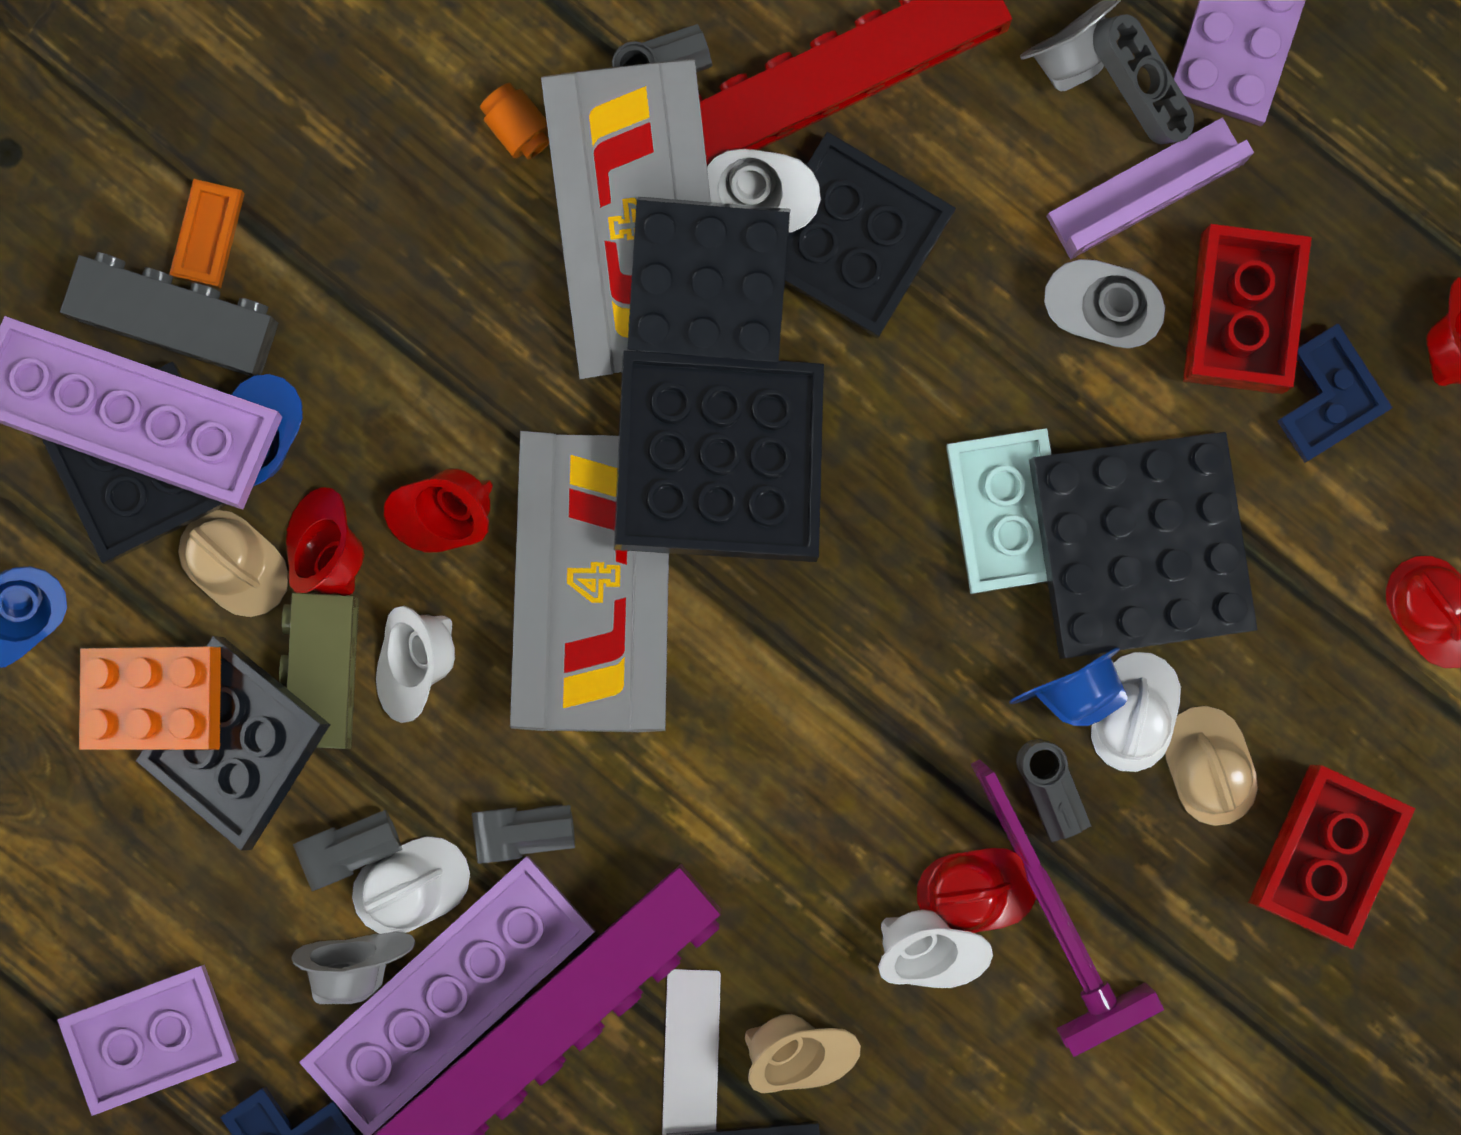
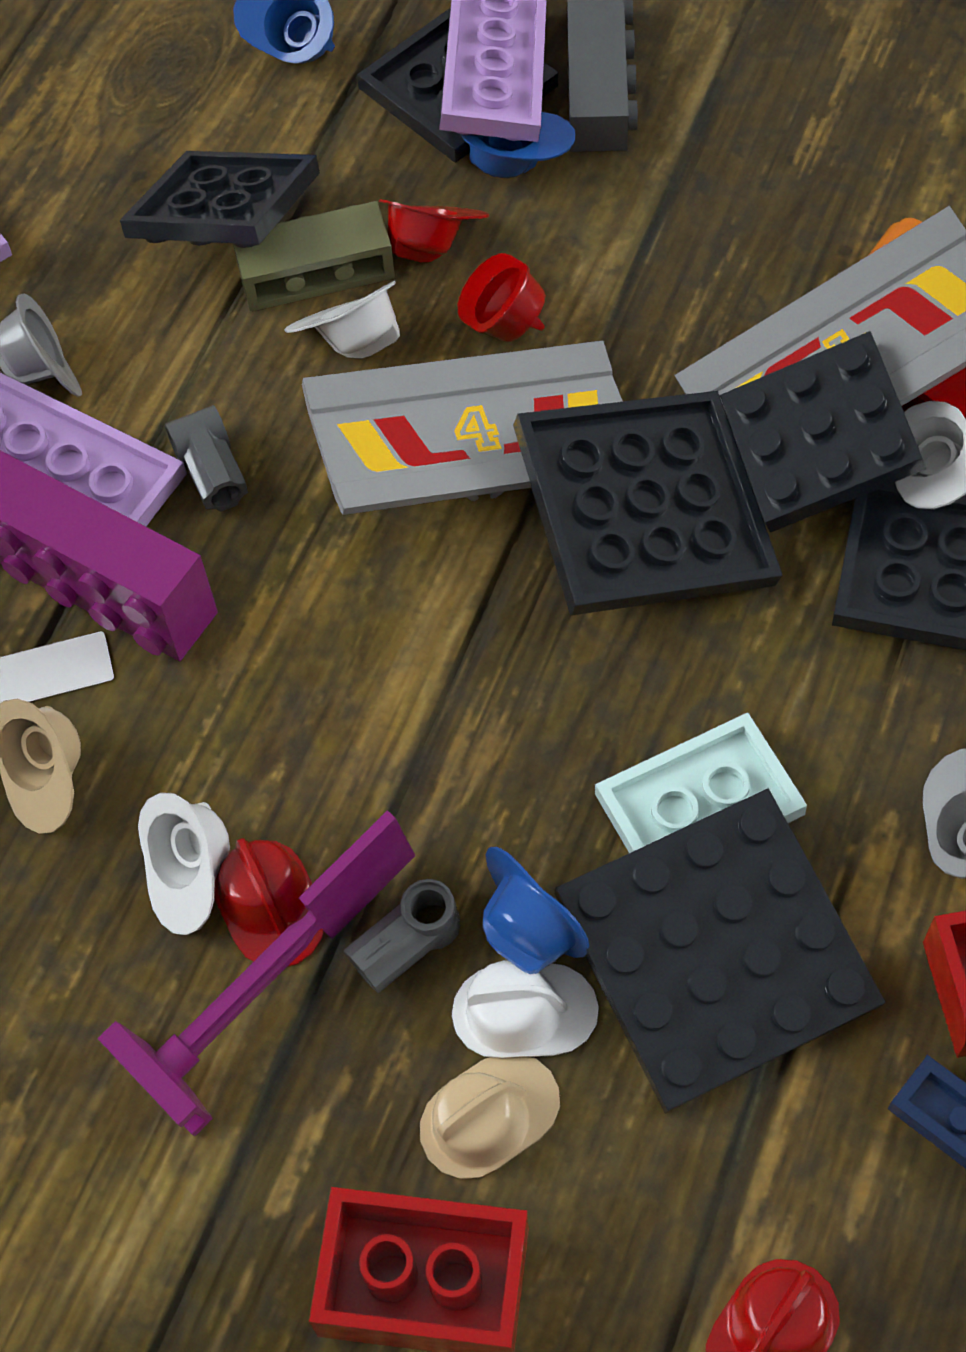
camera: 75 degrees right, 25 degrees down
orange plate [79,647,221,750] -> none
orange tile [169,179,245,289] -> none
tan piece [178,510,289,617] -> none
dark grey piece [293,810,403,892] -> none
white piece [352,837,470,934] -> none

